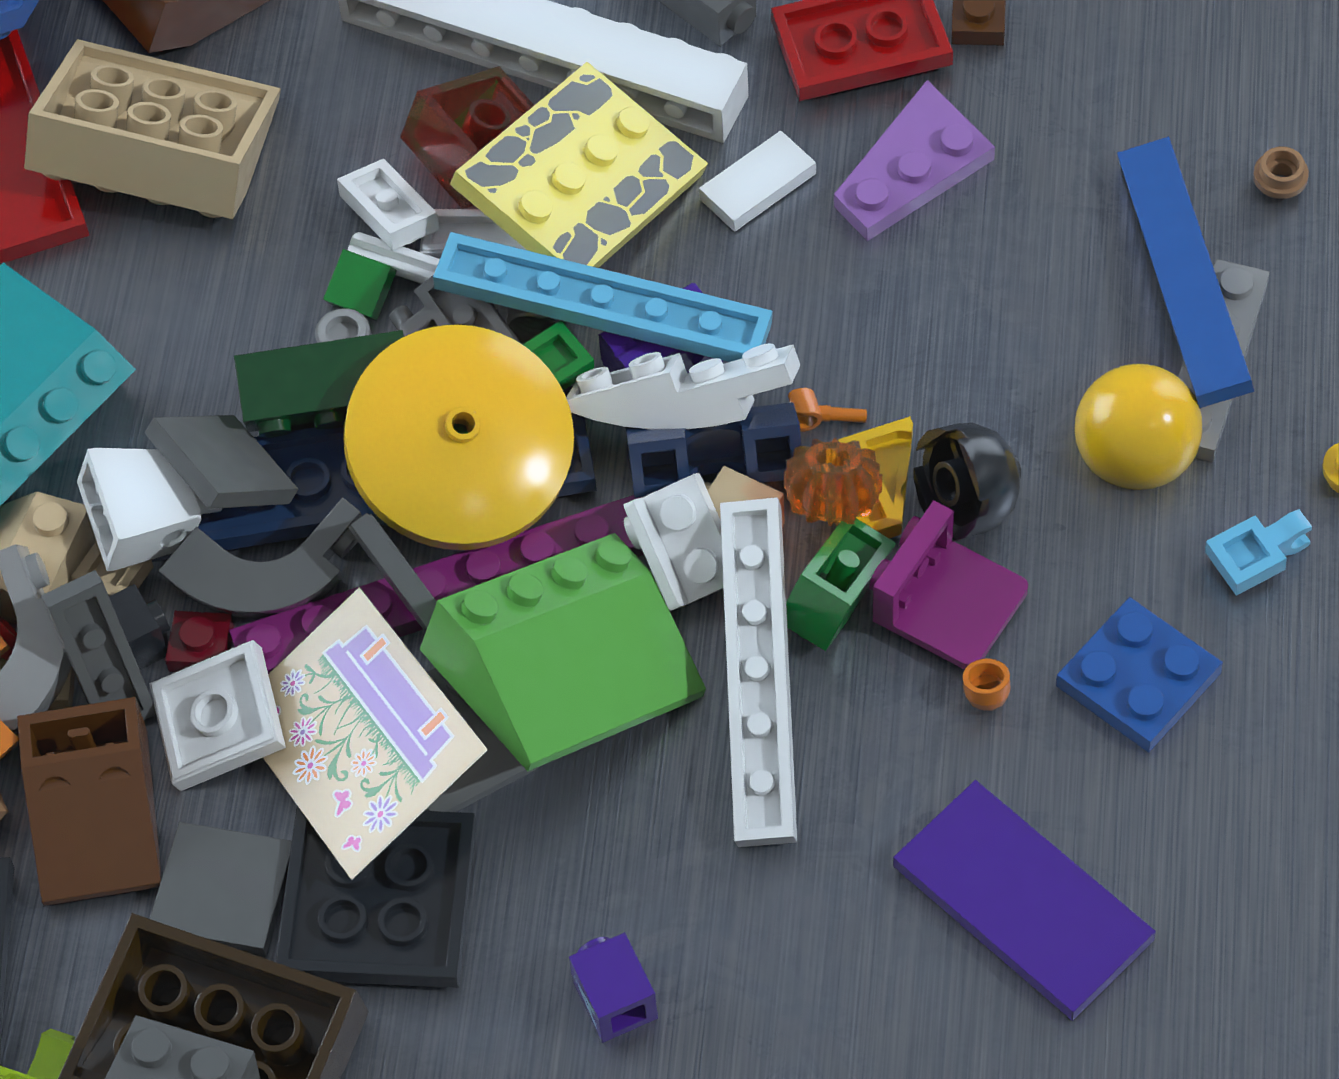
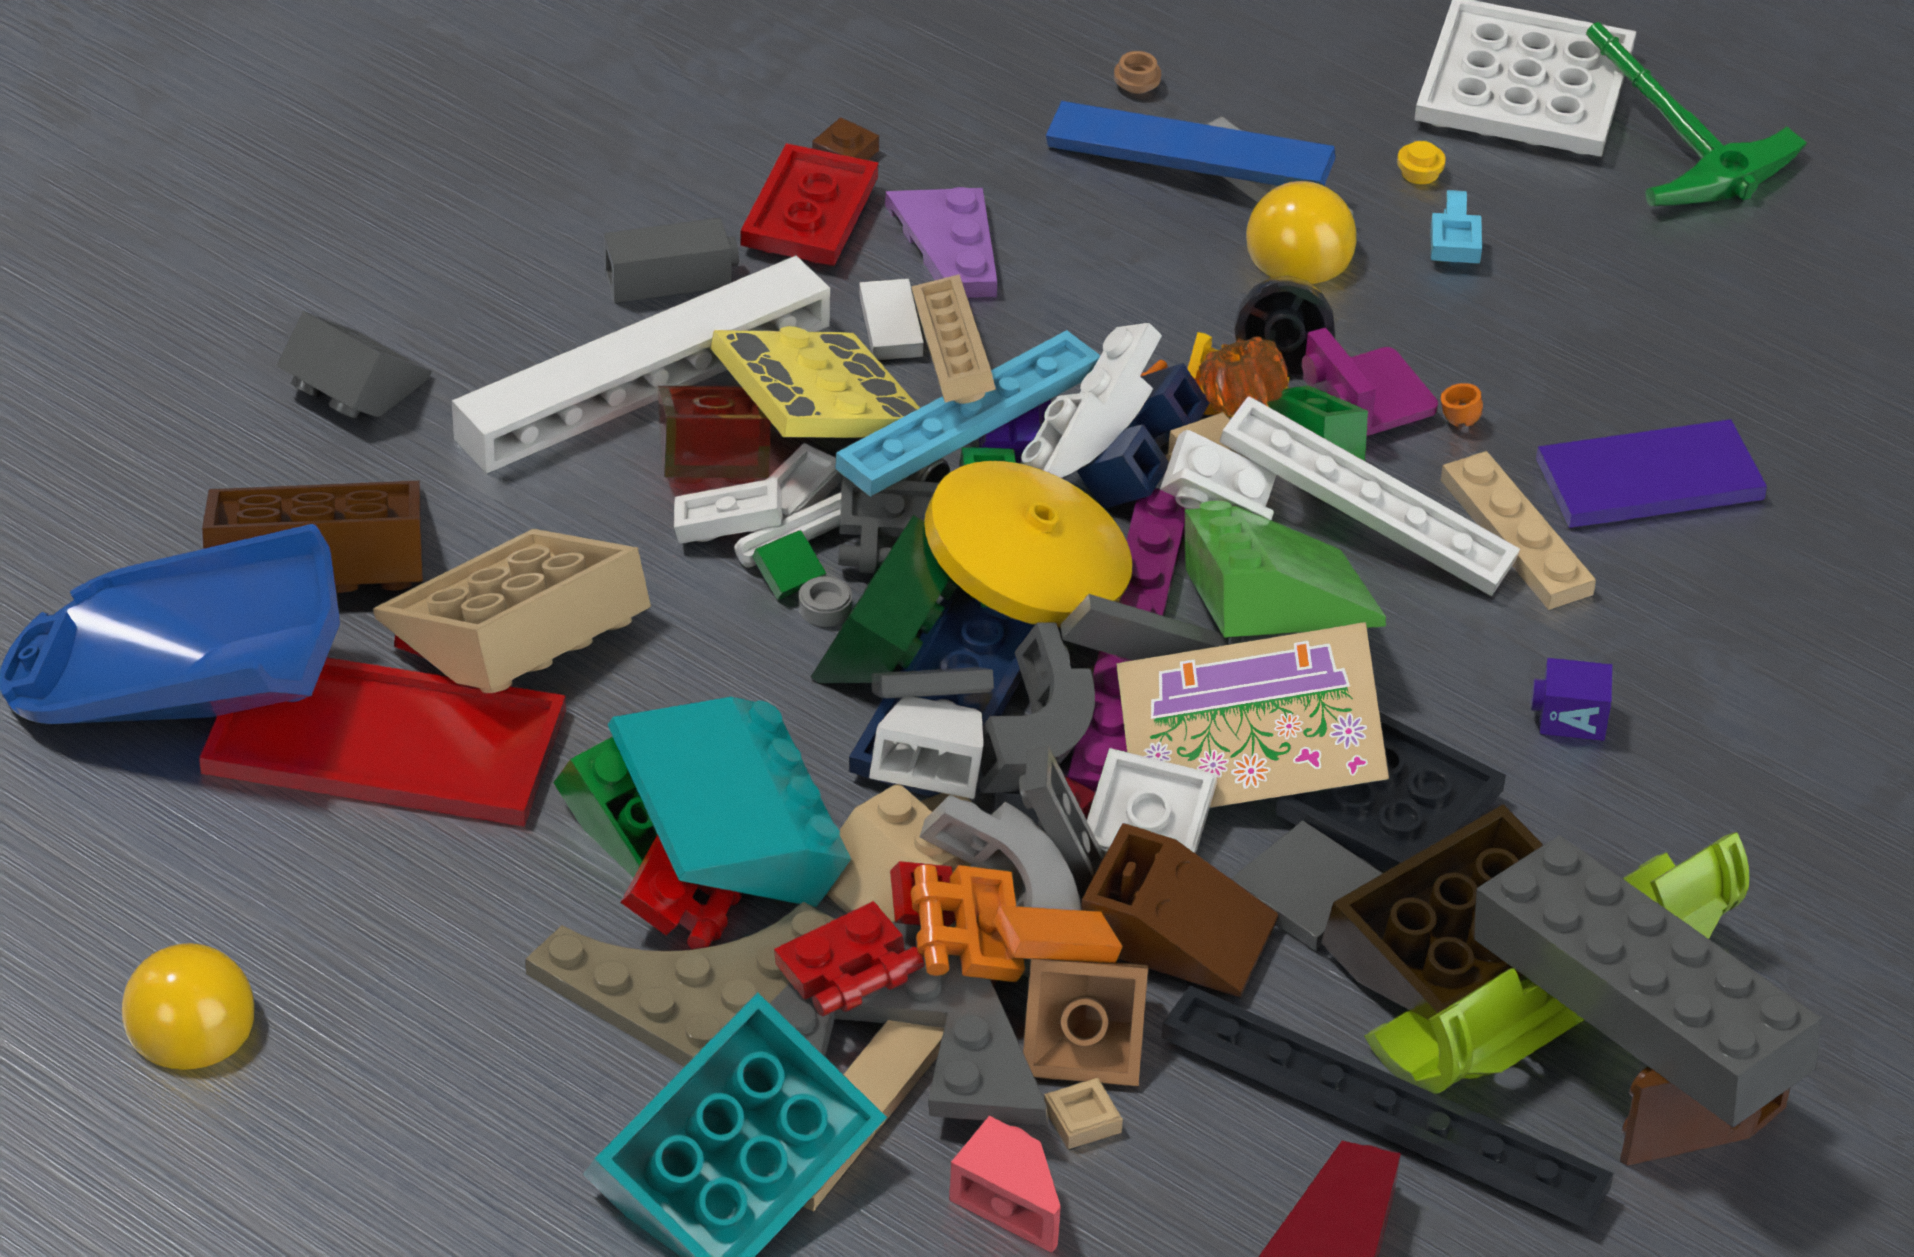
camera: 65 degrees left, 15 degrees down
blue plate [1056,597,1223,753] -> none
none -> tan plate [911,274,996,404]
none -> tan plate [1441,451,1596,610]

